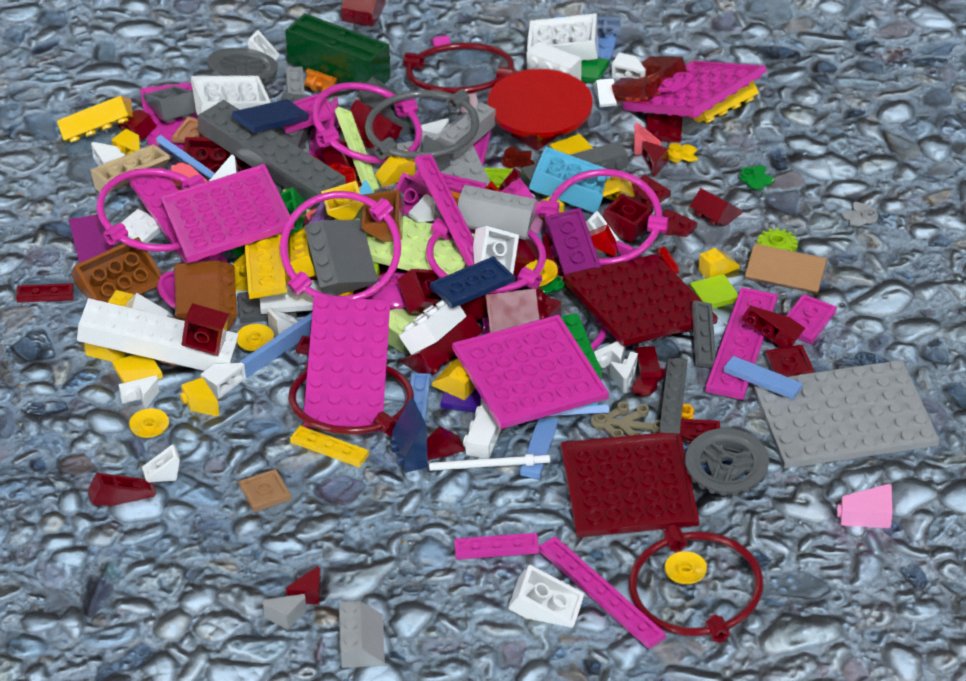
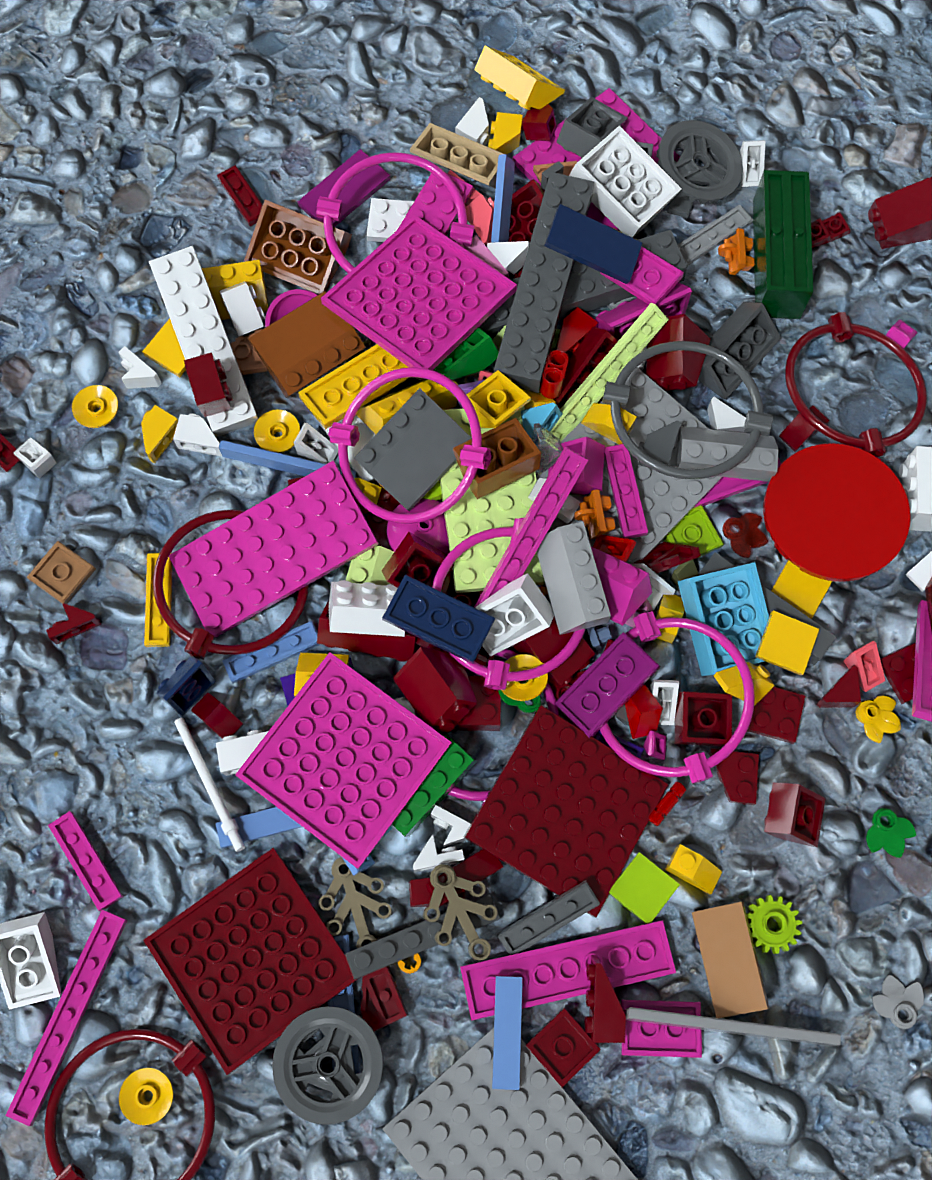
camera: 60 degrees right, 30 degrees up
dark pink piece [312,82,422,164] -> none
none -> dark red slope [46,603,101,645]
none -> dark tan plant [423,864,497,961]
none -> dark grey tile [541,161,564,190]
none -> light grey tile [624,1007,841,1046]
none -> yellow tile [755,610,819,675]

